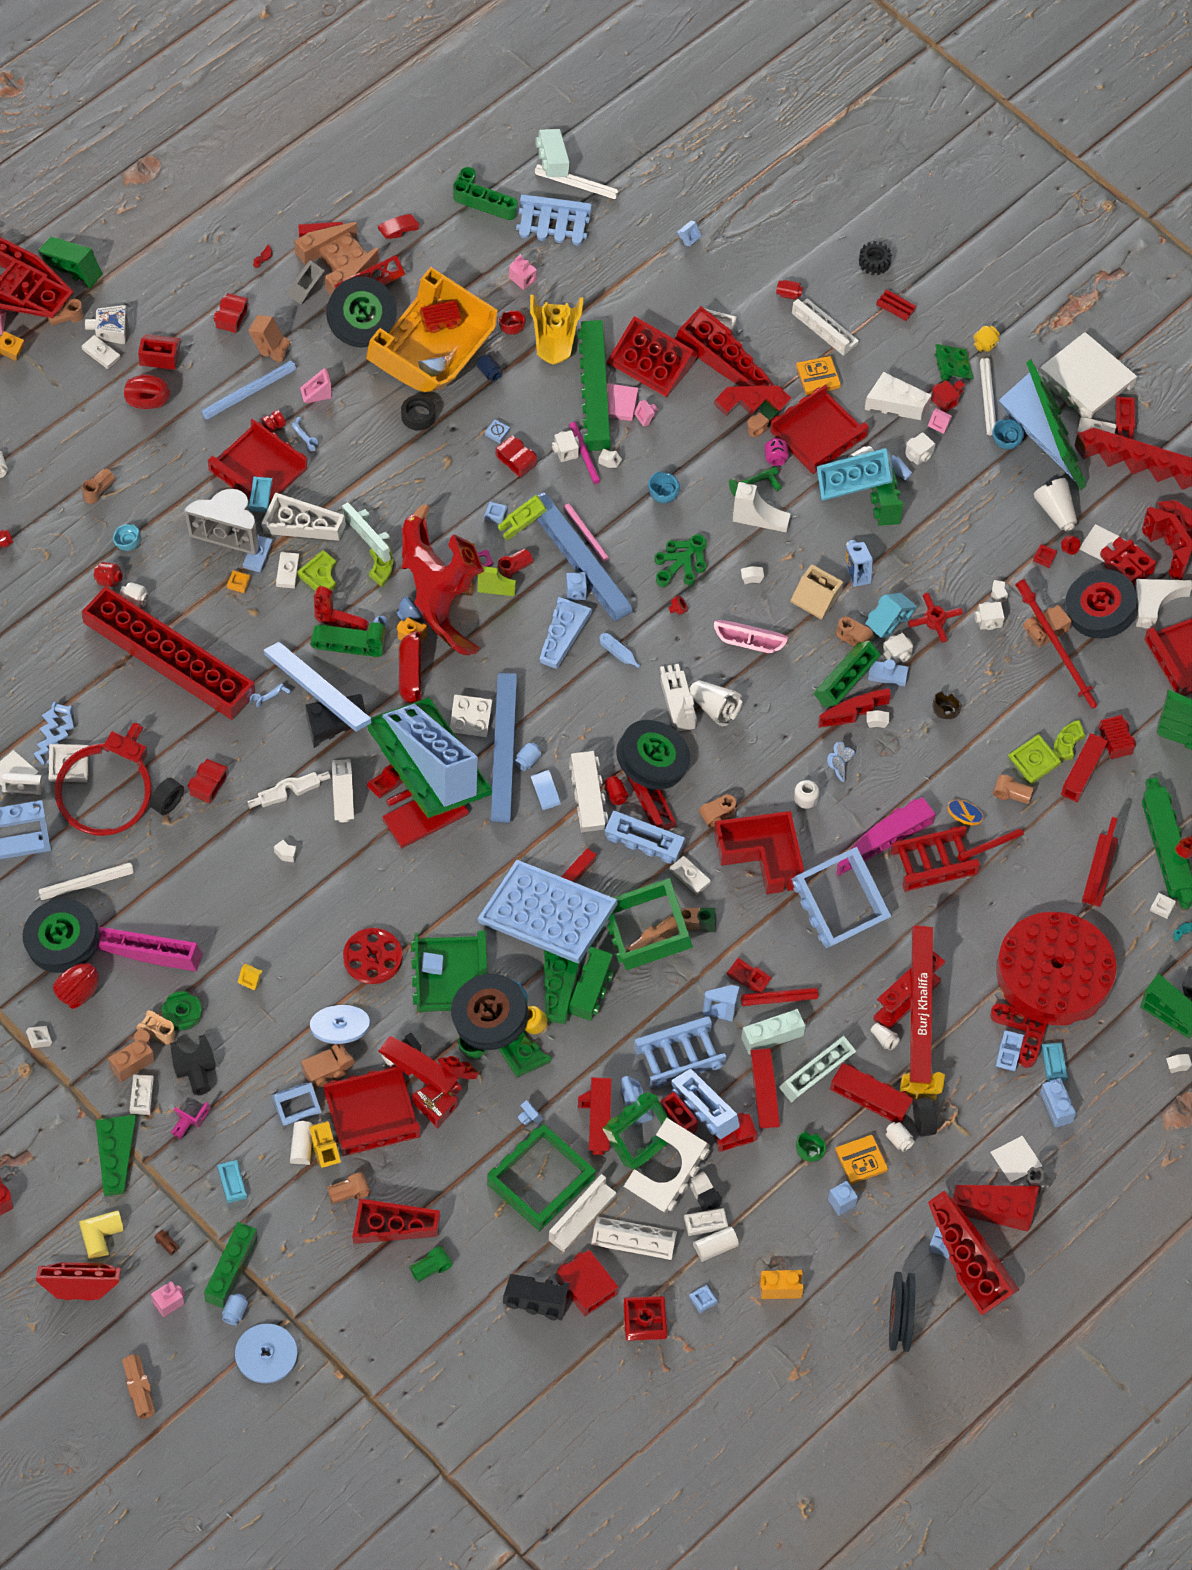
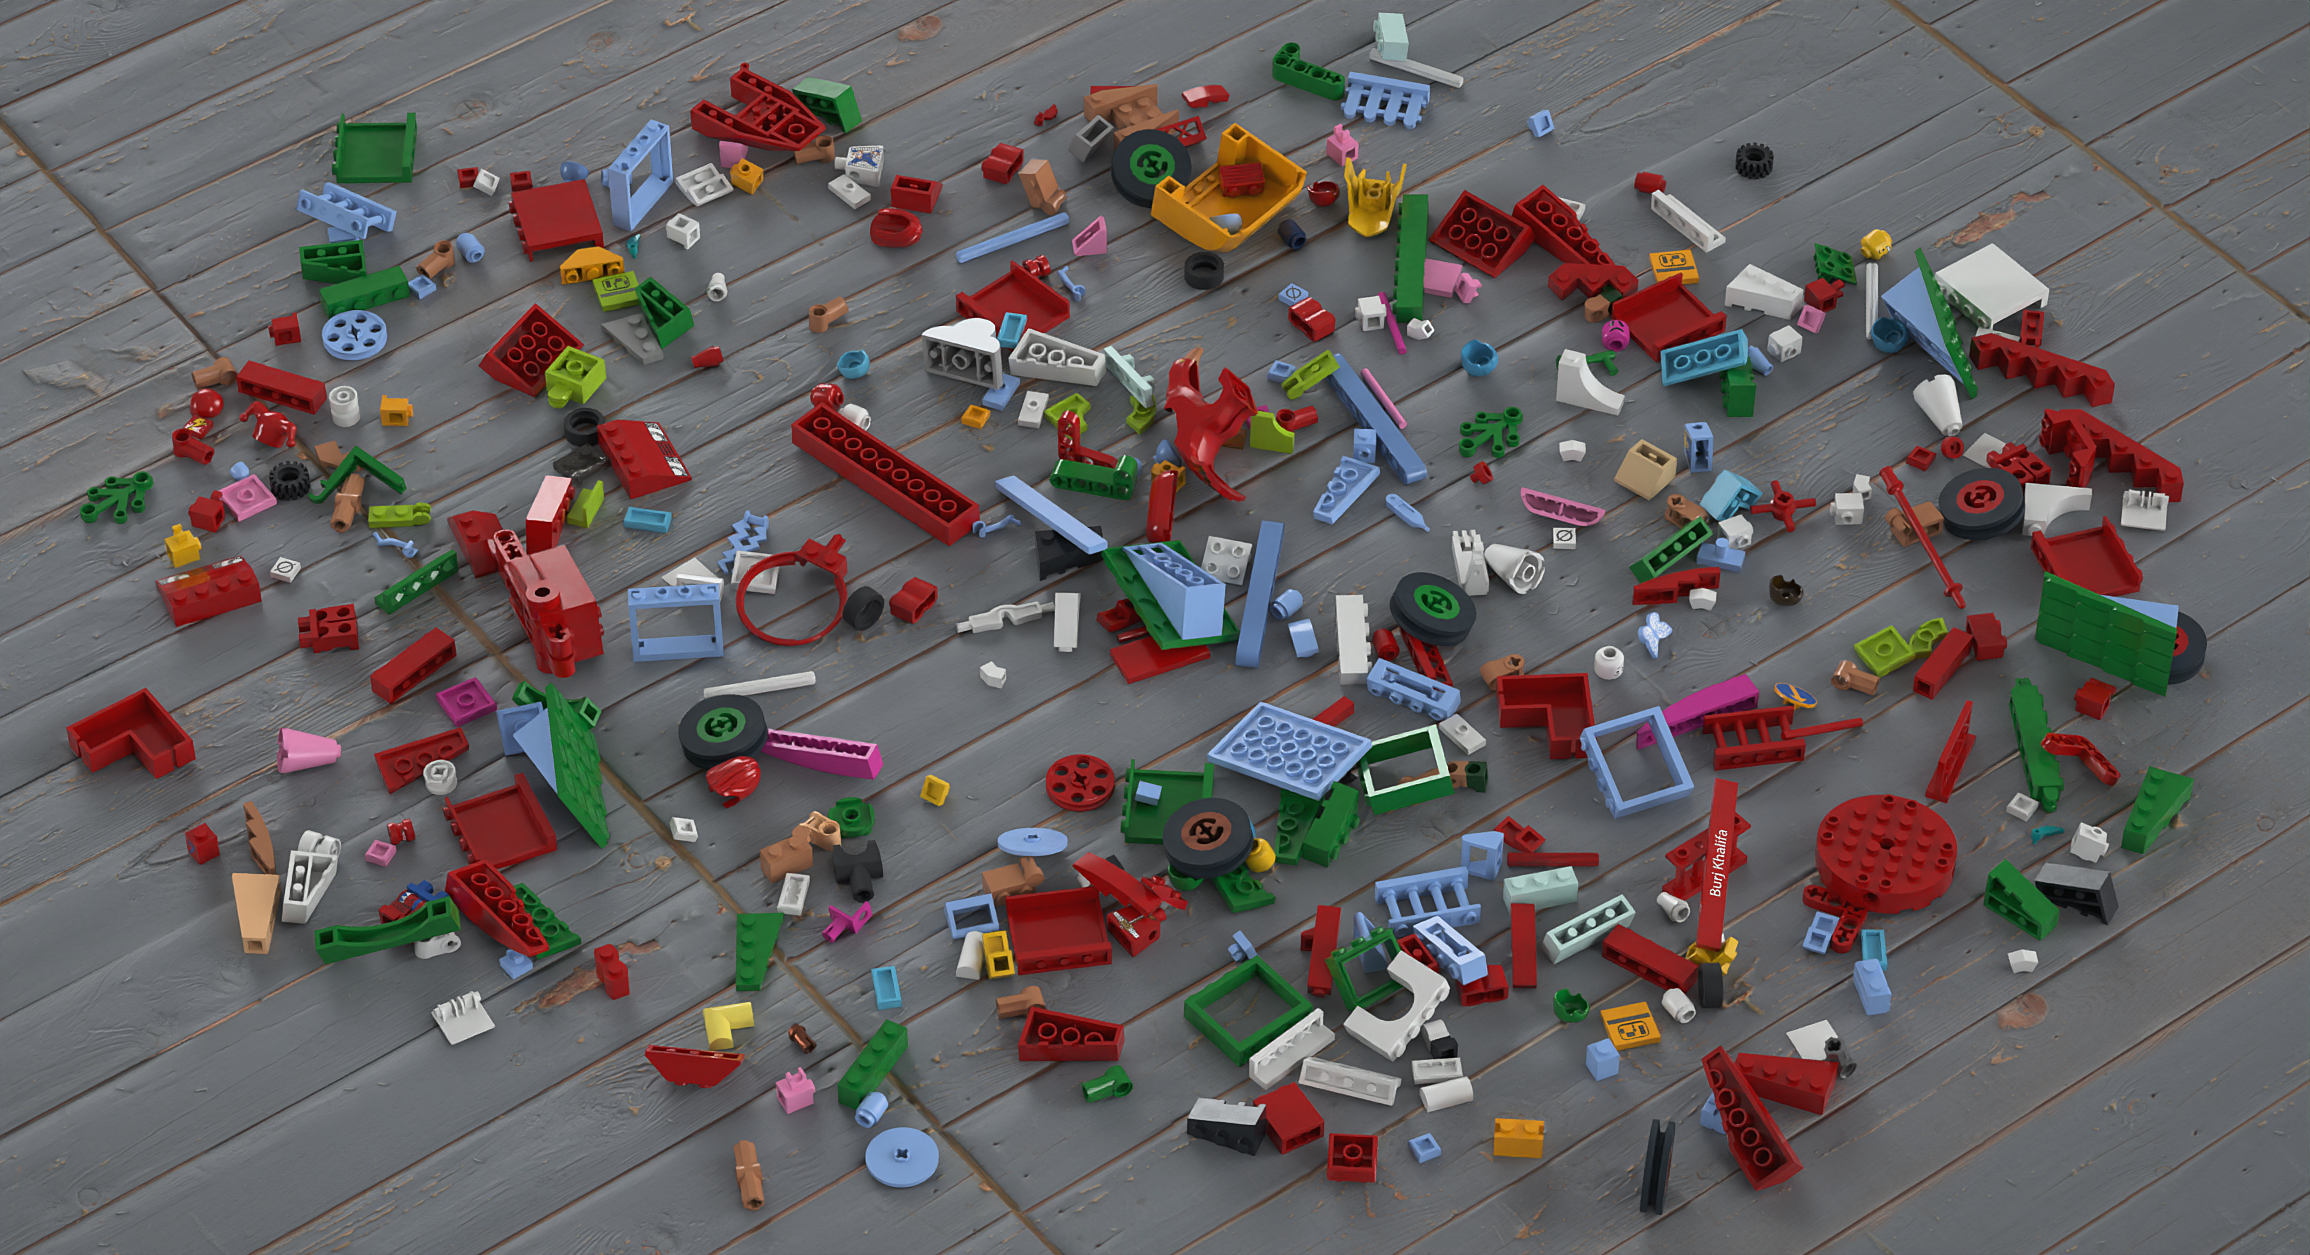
camera: 10 degrees right, 15 degrees down
red tile [876,289,916,321] -> none
none -> white tile [1553,528,1576,549]

